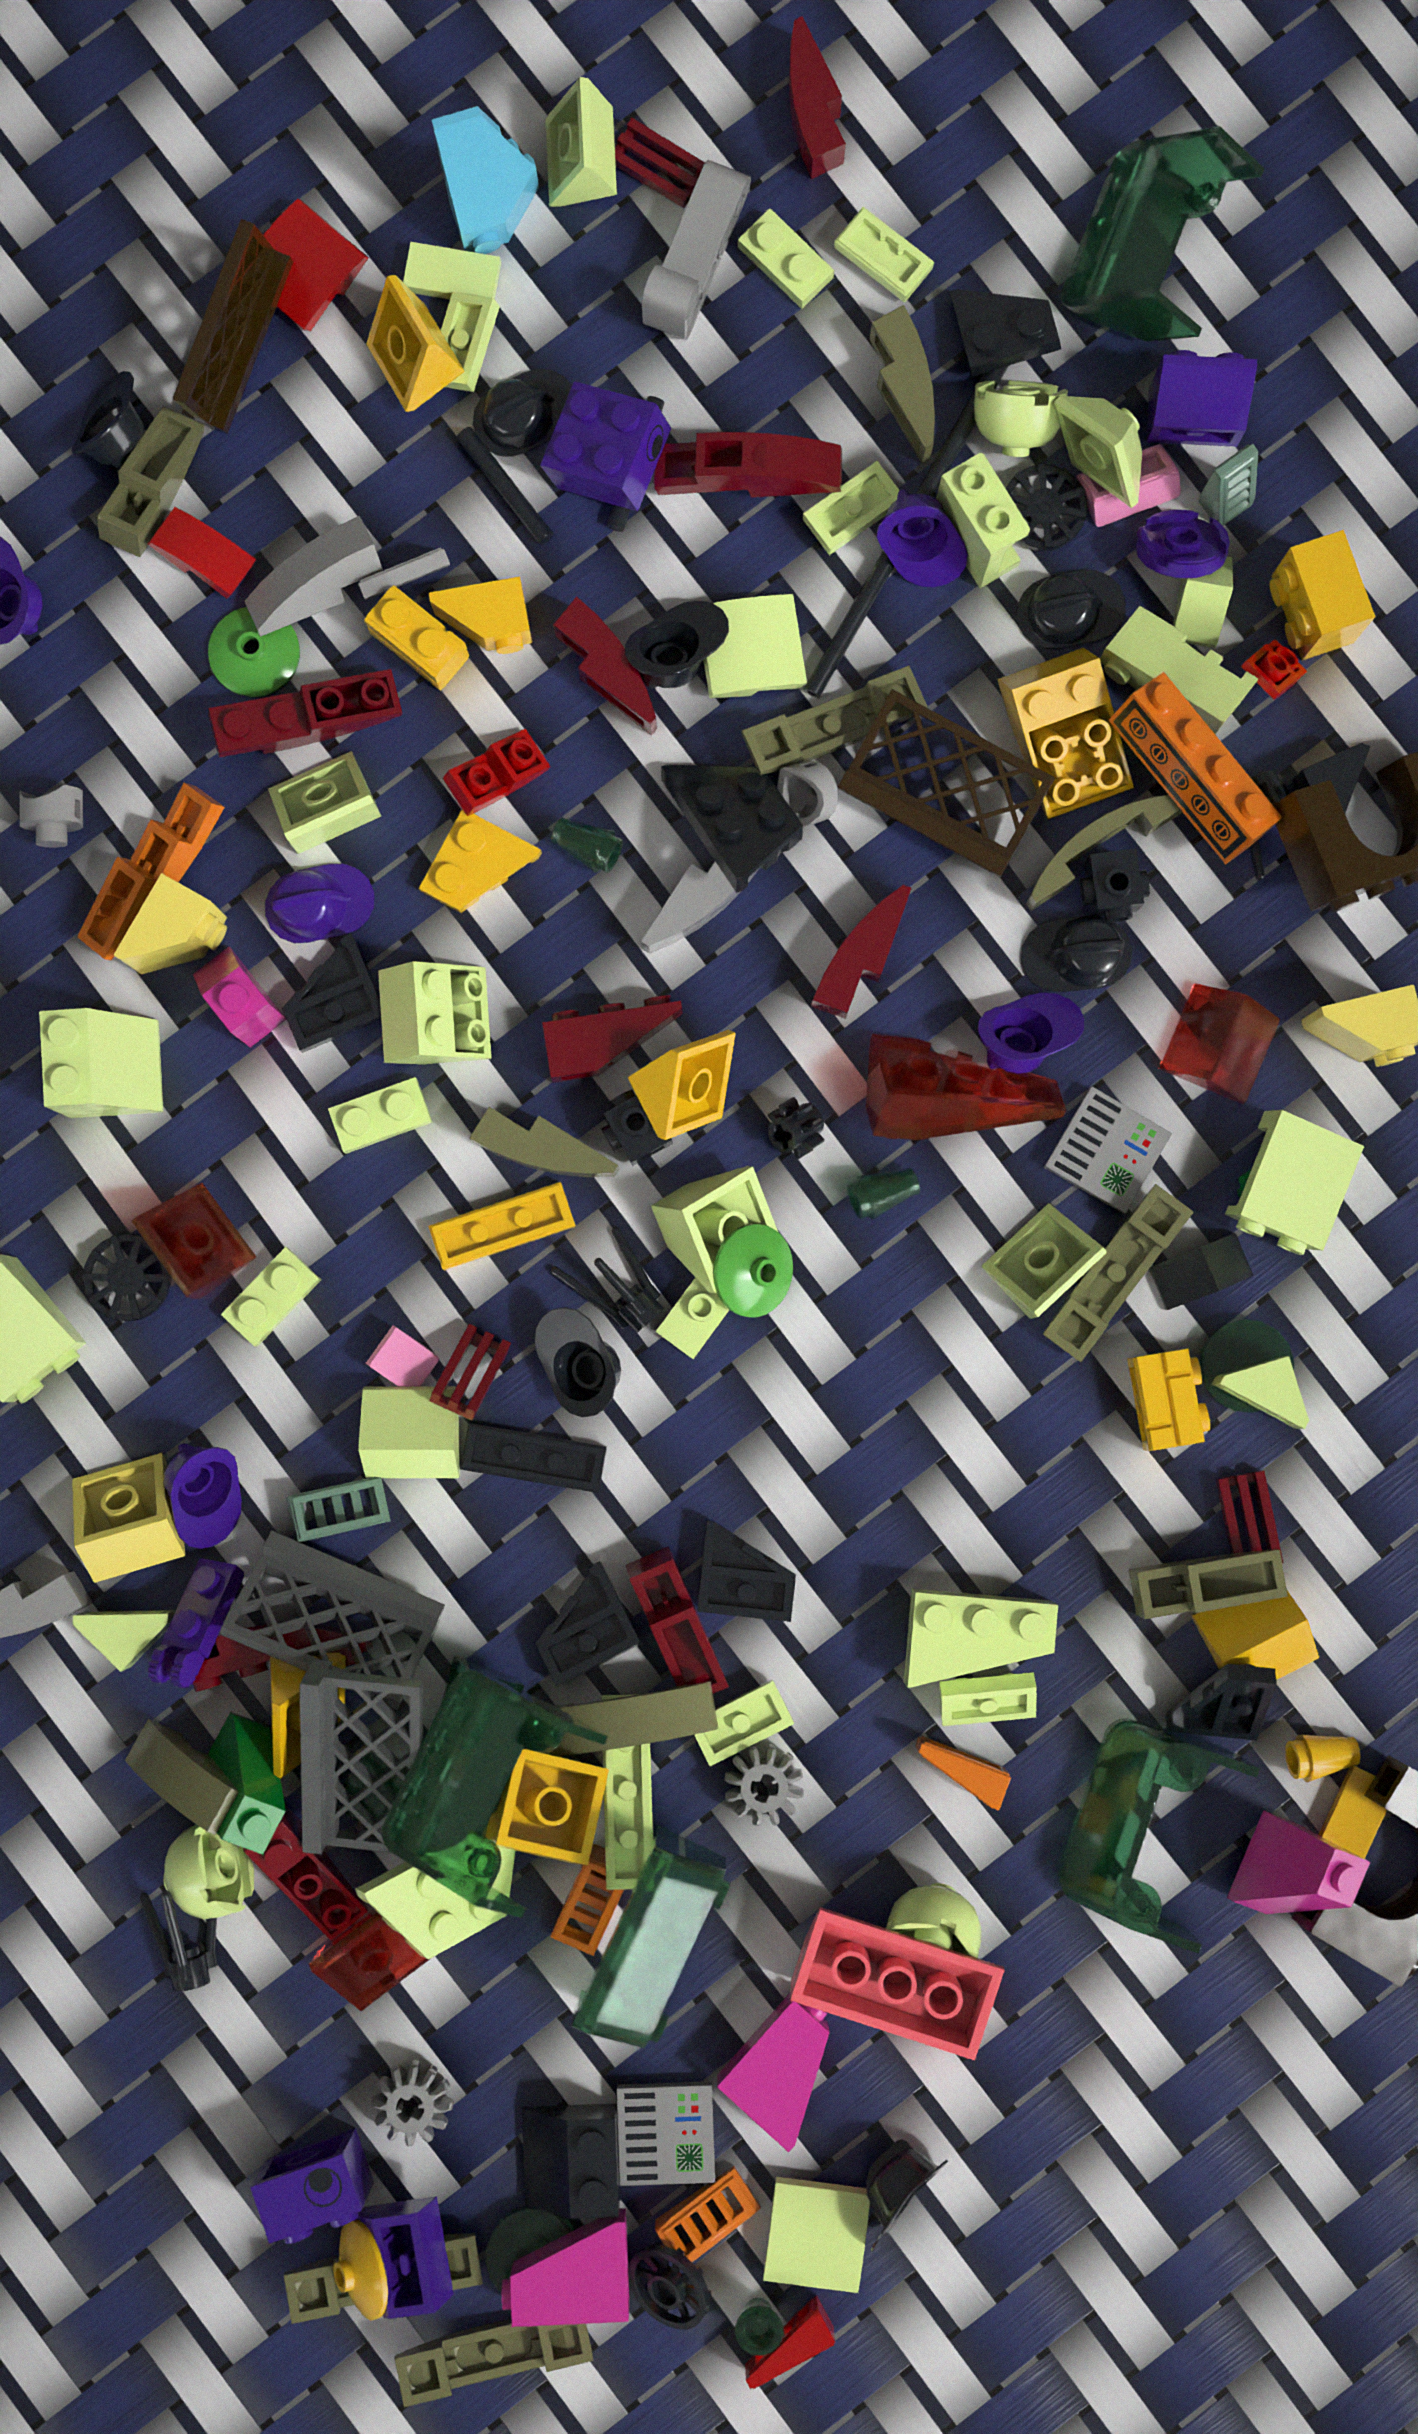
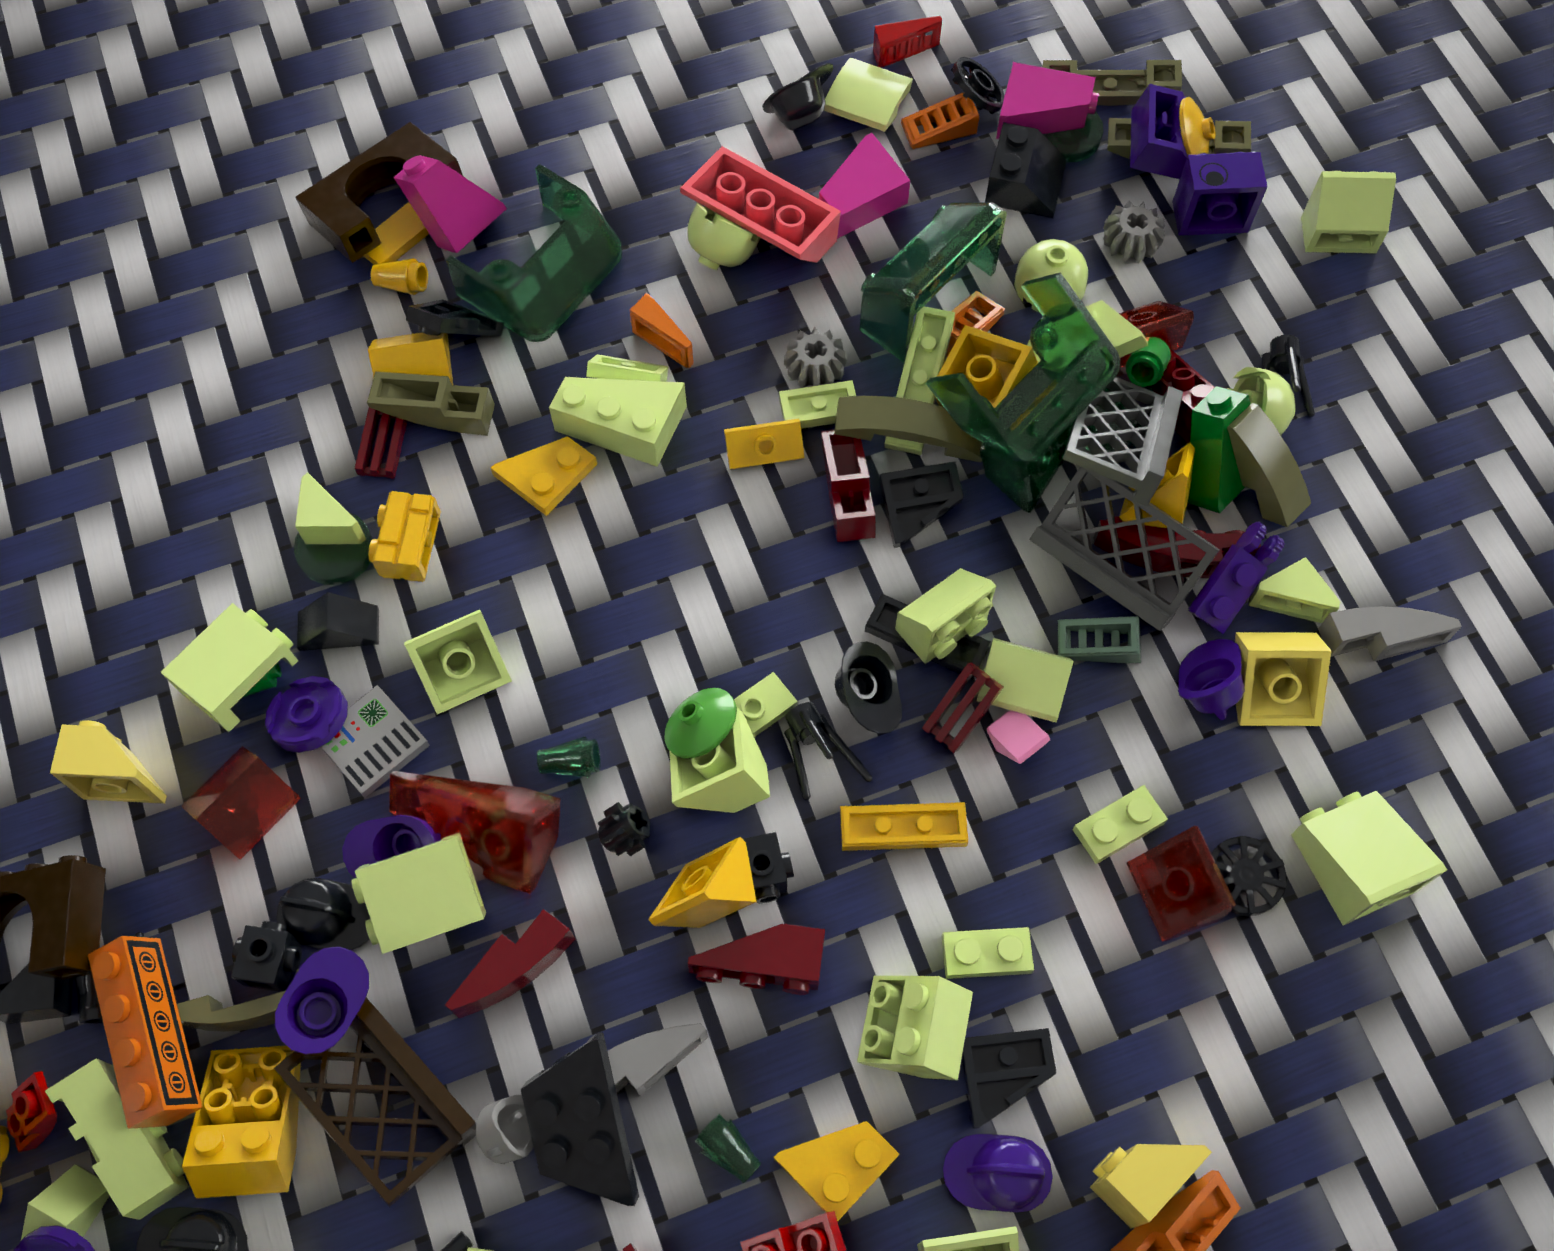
camera: 165 degrees left, 20 degrees down
yellowish green slope [39,1008,163,1118] -> none
dark pink slope [193,946,287,1047] -> none
olive slope [469,1107,620,1177] -> none
light grey tile [617,2081,715,2186] -> none
black wing [697,1520,796,1622] -> none
clear green cone [735,2298,783,2356] -> none
olive slope [741,666,928,775] -> none
olive slope [1043,1184,1194,1362] -> none
none -> dark purple tile [265,676,348,753]
none -> dark purple piece [275,947,370,1054]
none -> yellowish green panel [352,832,486,954]
none -> yellow wing [491,436,597,516]
none -> yellow plate [724,418,805,469]
none -> yellowish green slope [895,568,996,664]
none -> yellowish green cylinder [1014,239,1088,314]
none -> green brick [1126,337,1171,387]
none -> yellowish green slope [1301,171,1396,253]

